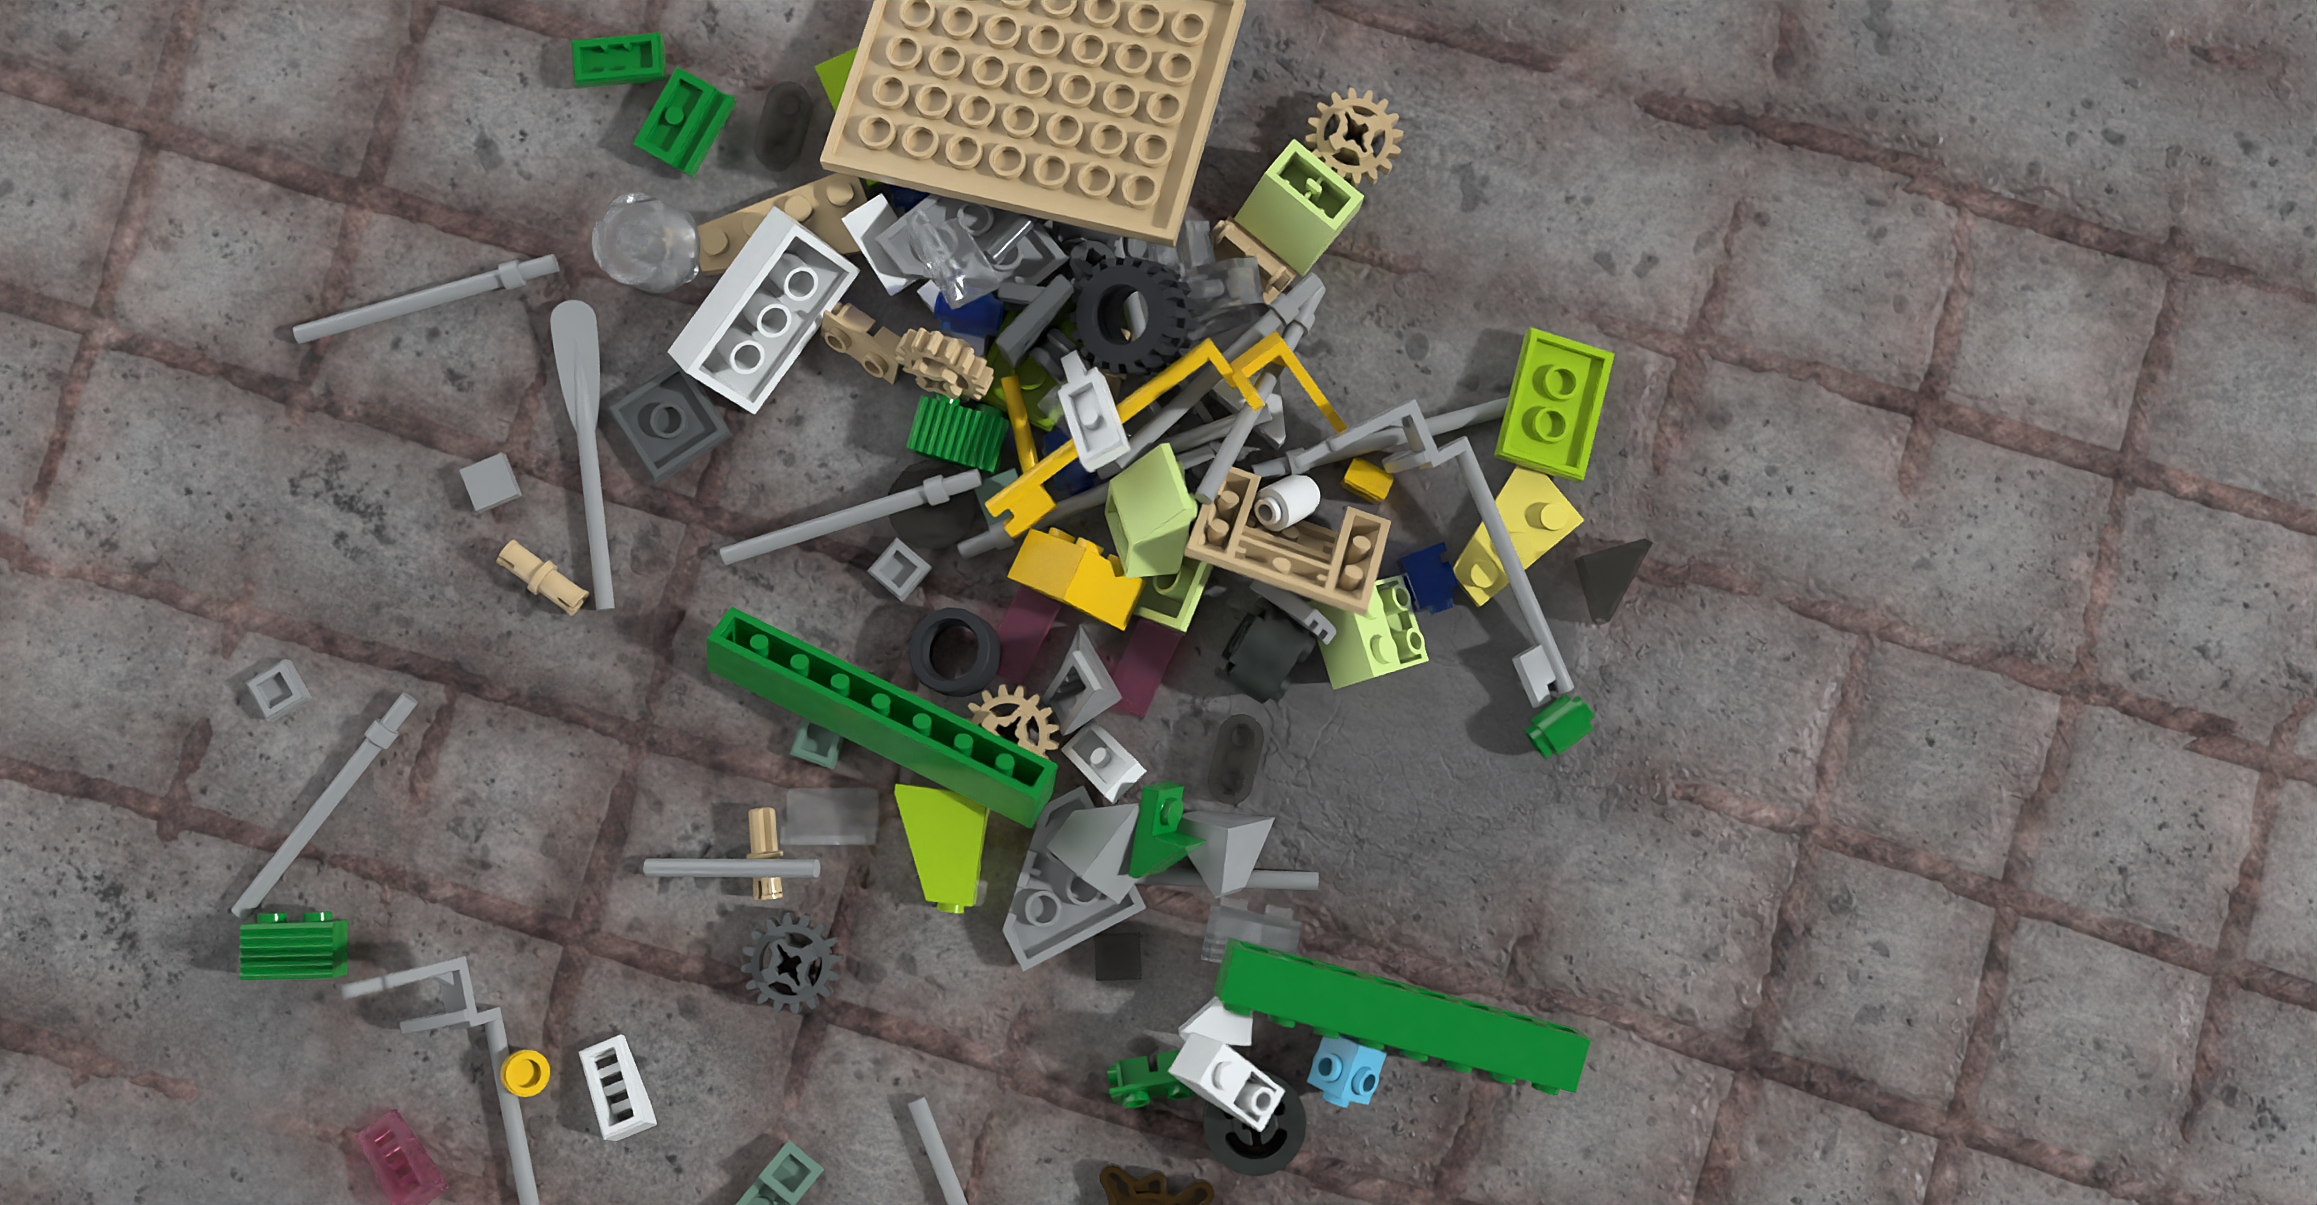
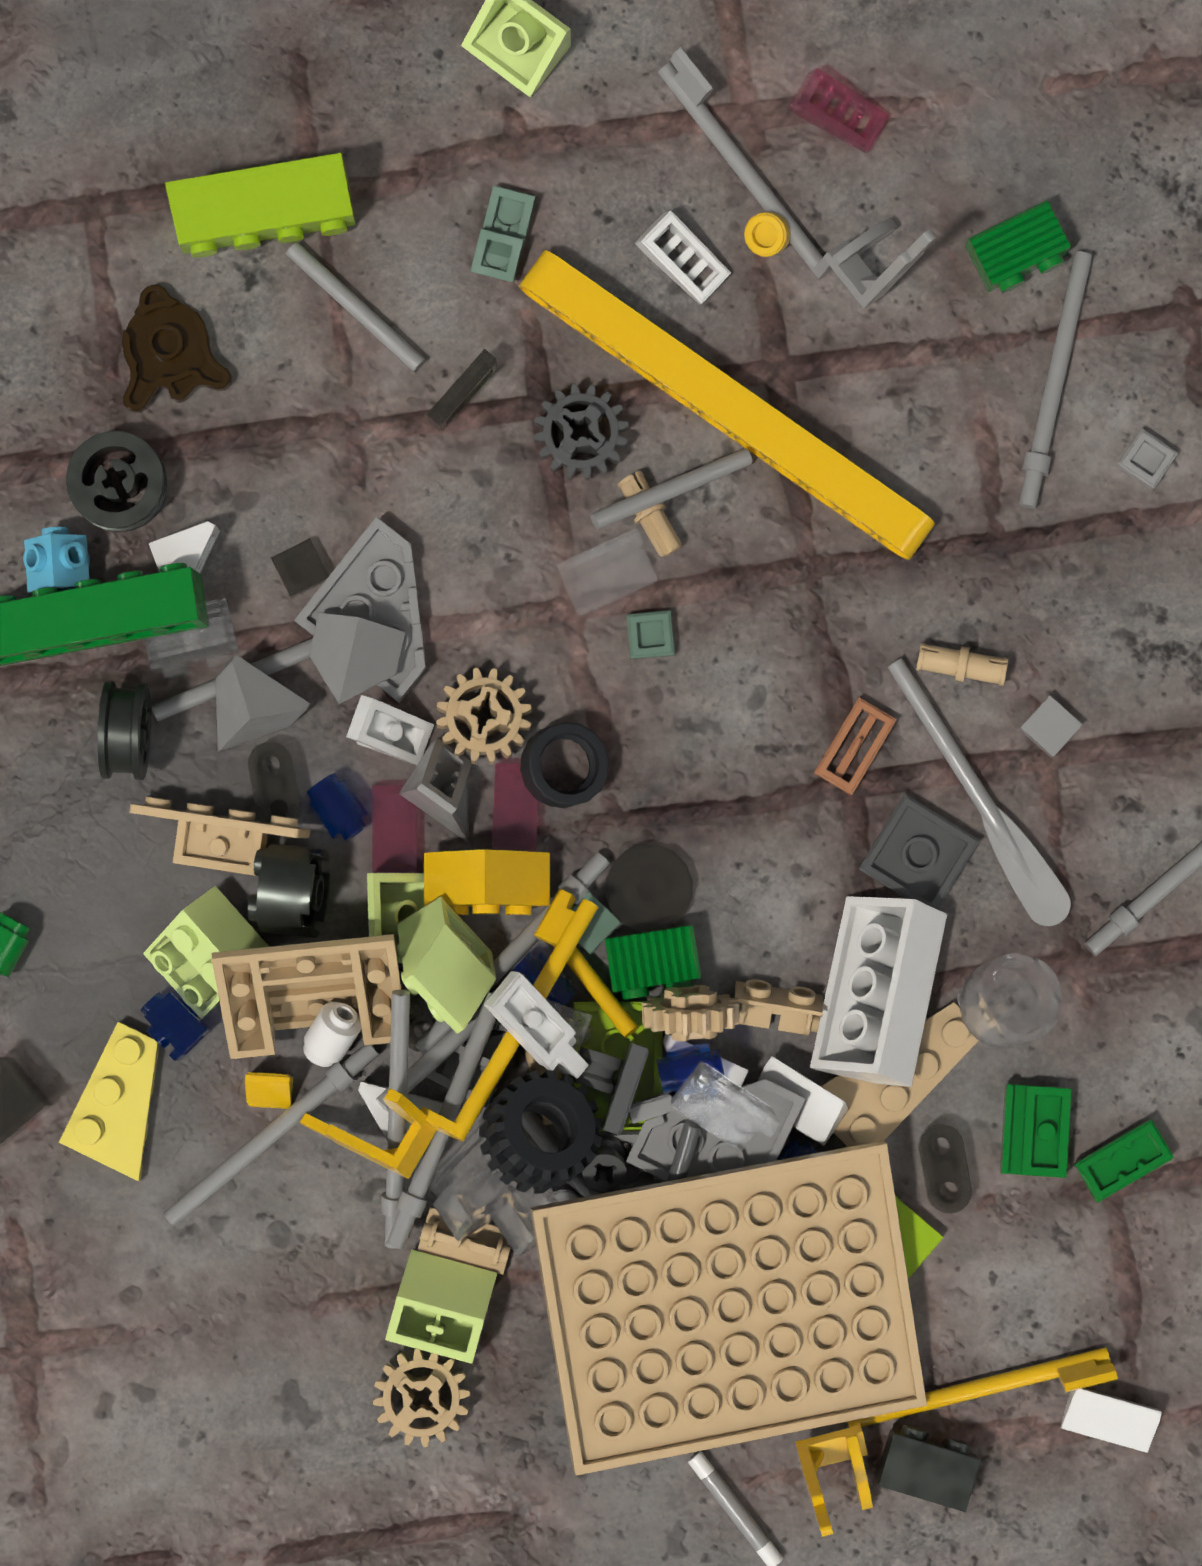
camera: 150 degrees right, 0 degrees up
green brick [707,607,1058,829] -> none
light grey bar [720,468,983,565] -> none
light grey tile [867,537,932,602] -> none
lime slope [894,783,989,913] -> none
green hinge [1107,1050,1195,1108] -> none
green slope [1129,781,1206,879] -> none
white slope [1168,1031,1285,1131] -> none
light grey tile [1249,579,1337,645] -> none
light grey piece [1292,399,1574,708] -> none
lime tile [1494,327,1615,483] -> none
none -> pearl dark grey wheel [98,681,151,780]
none -> tan bracket [129,797,310,876]
none -> clear blue brick [306,773,369,841]
none -> clear smoke tile [426,349,498,432]
none -> yellow beam [519,250,935,560]
none -> nougat tile [813,697,897,796]

